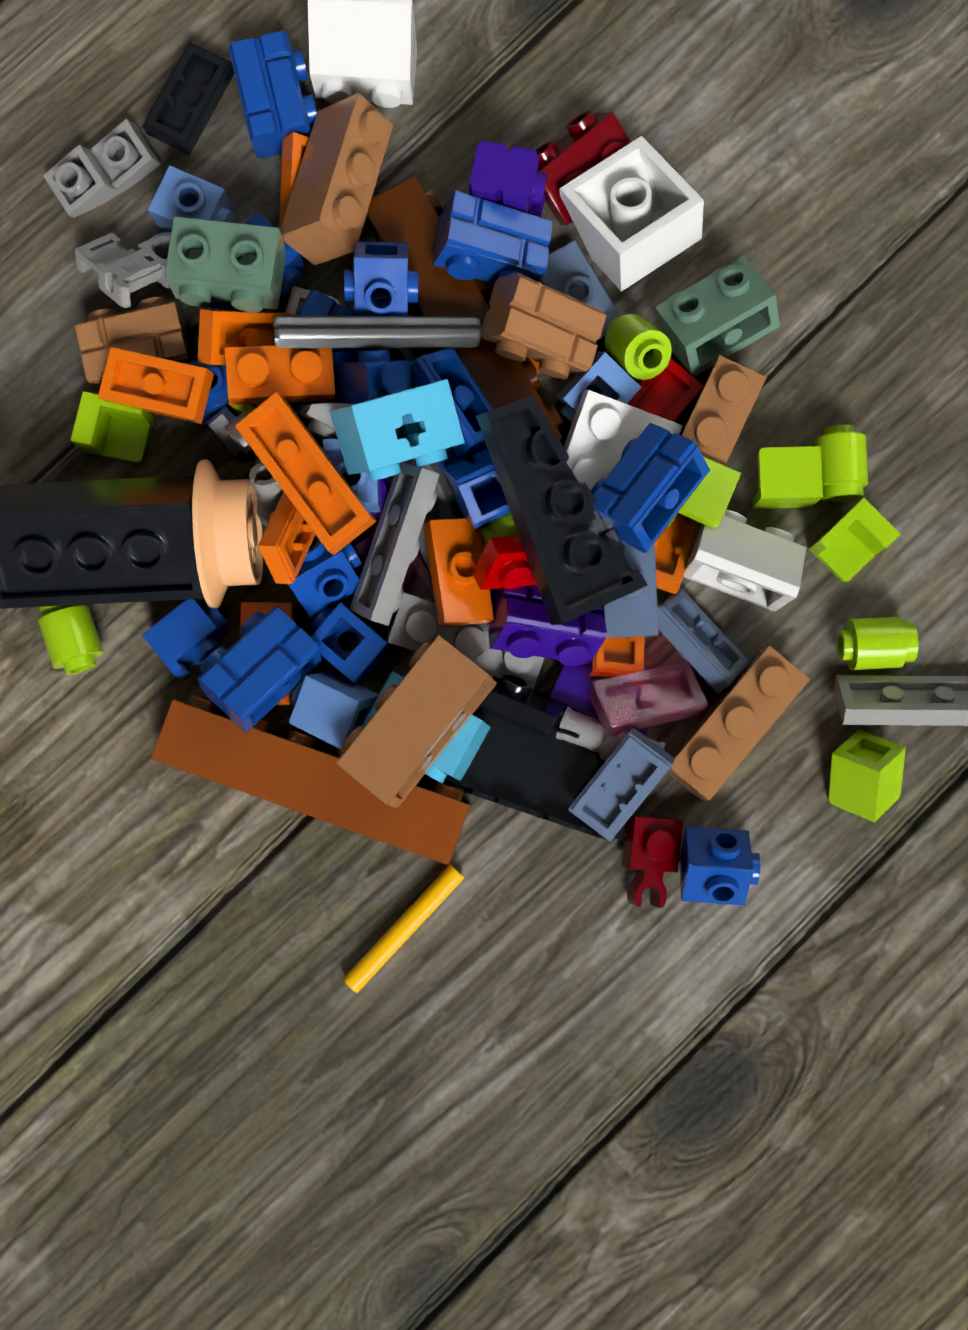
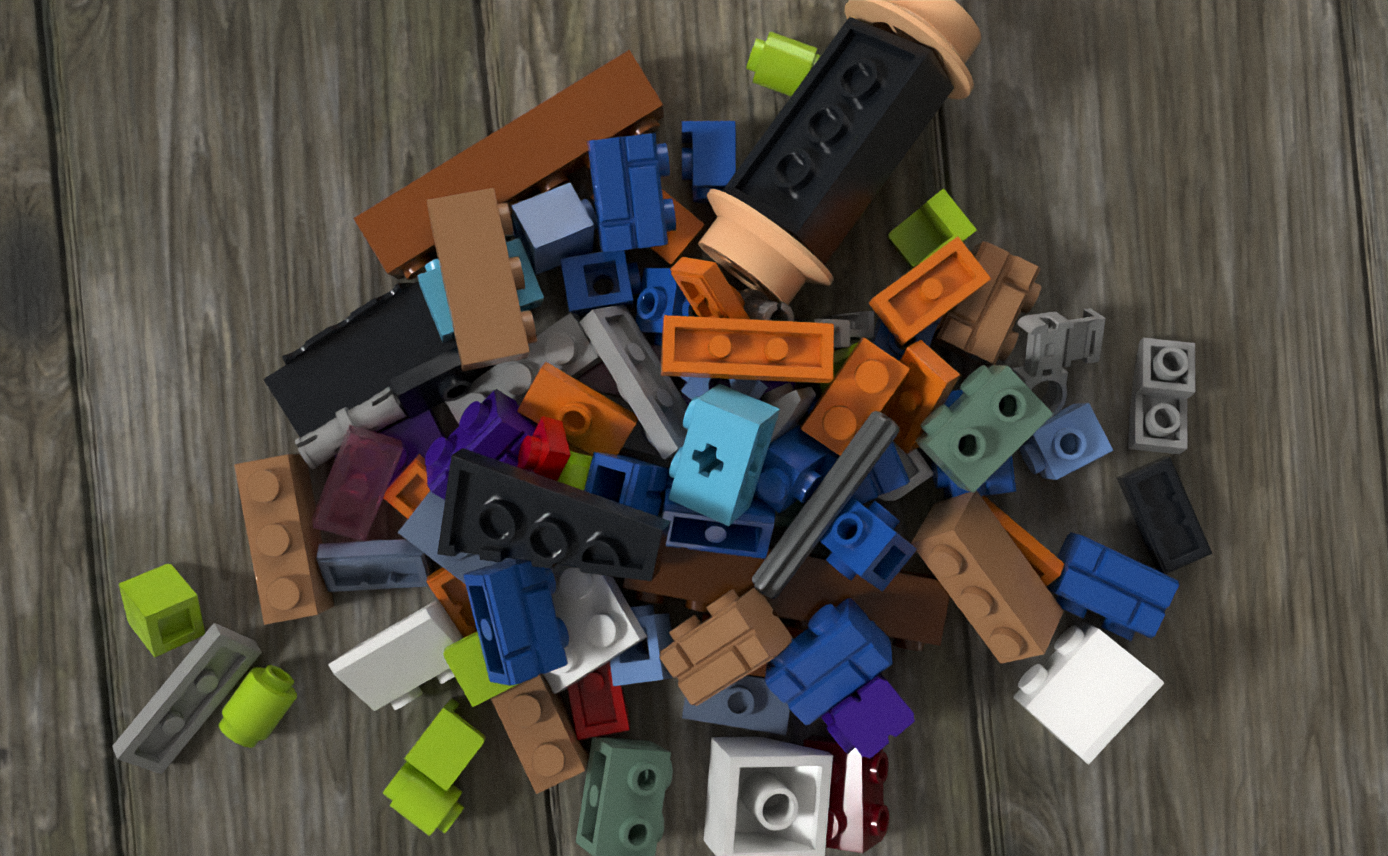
camera: 125 degrees right, 5 degrees up
yellow bar [343,864,464,993] -> none
sand blue plate [568,727,675,841] -> none
lime brick [604,314,672,380] -> none
dark red plate [622,815,683,908] -> none
blue brick [679,826,760,906] -> none
lime panel [809,498,901,583] -> none

